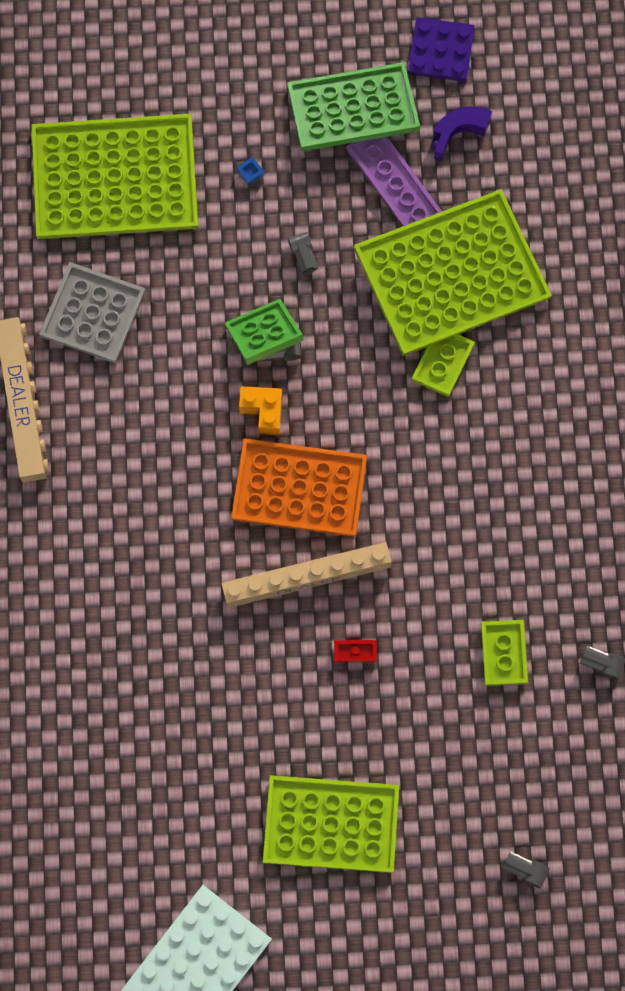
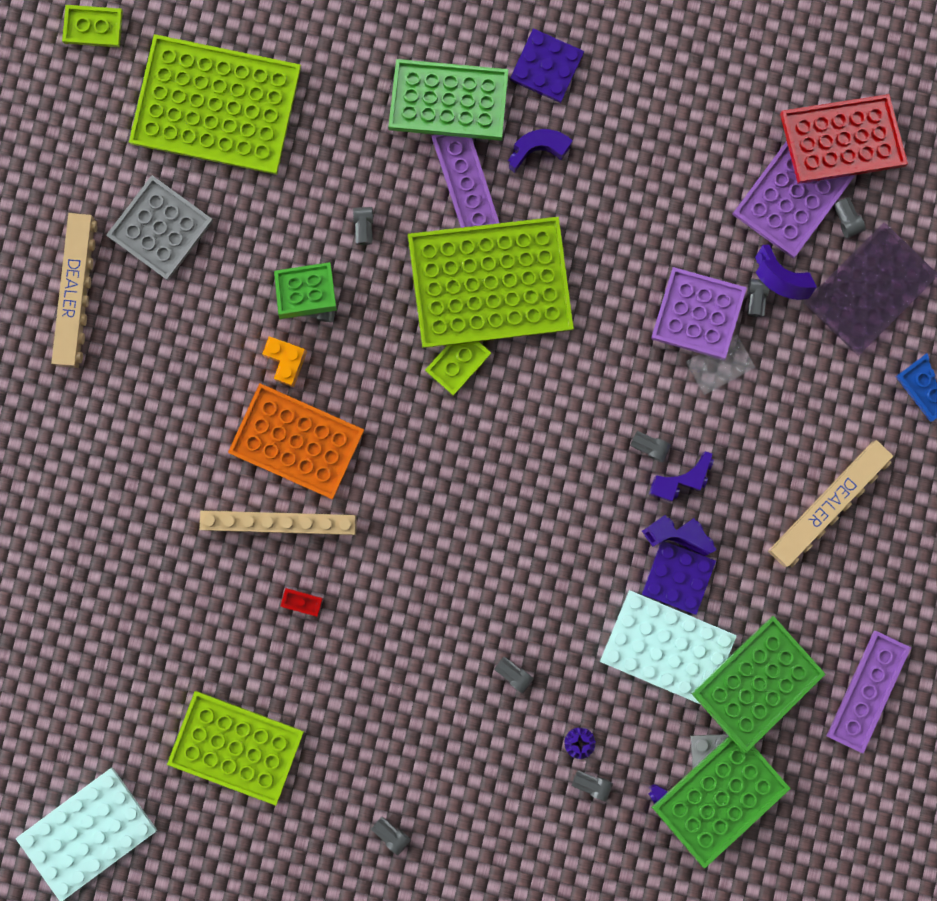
camera: 15 degrees right, 10 degrees up
blue plate [236,157,265,186] -> none
lime plate [481,620,528,686] -> none

